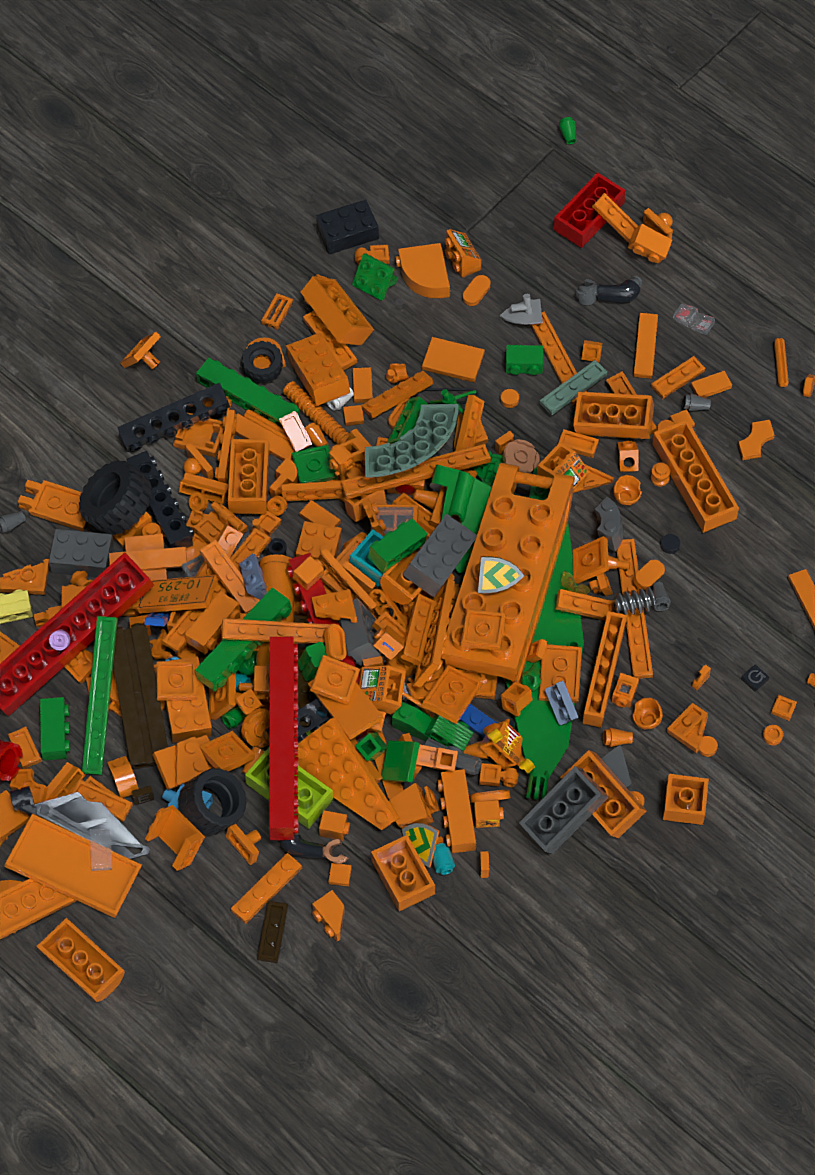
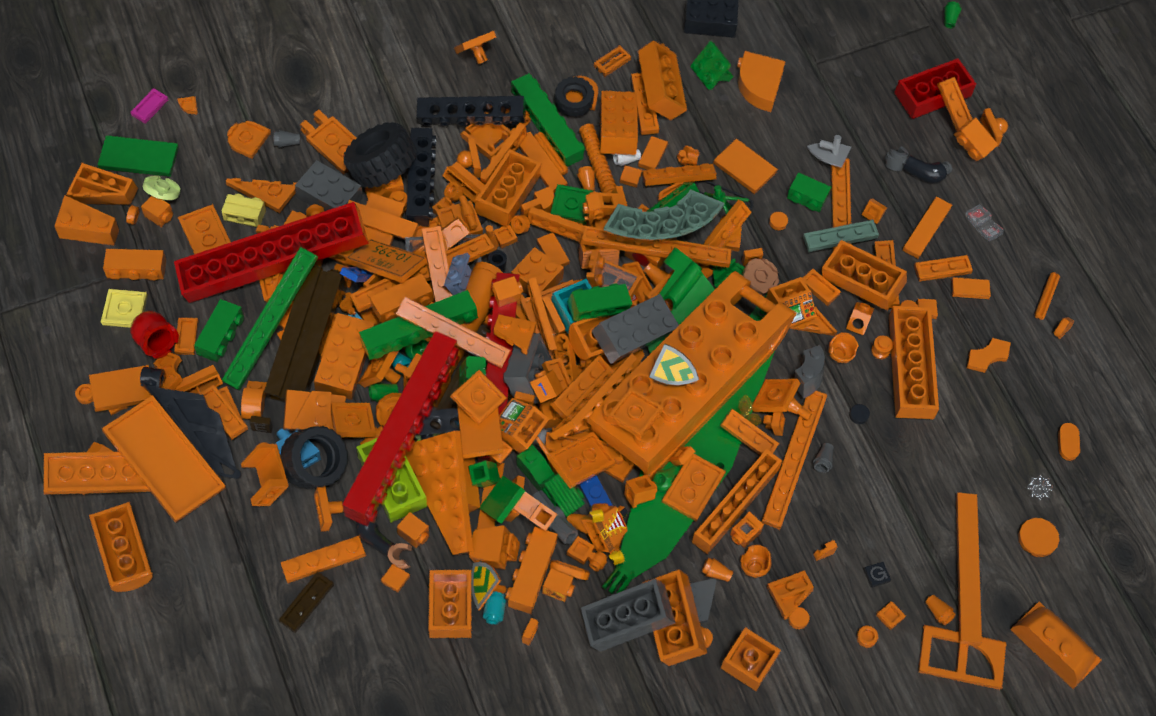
camera: 20 degrees right, 0 degrees up
lavender tile [49,630,70,650] -> none
clear tile [90,829,112,871] -> none
orange tile [157,661,197,701] -> none
orange bracket [235,689,262,715] -> none
tile [279,411,312,452] -> none
orange slope [312,890,345,941] -> none
orange tile [324,624,347,661] -> none
orange plate [355,245,389,265] -> none
orange slope [445,229,481,278] -> none
orange tile [463,275,490,306] -> none
sand blue bracket [545,681,578,725] -> none
dark grey piece [613,587,656,615] -> none
orange tile [633,560,665,590] -> none
dark grey cone [682,393,711,411] -> none

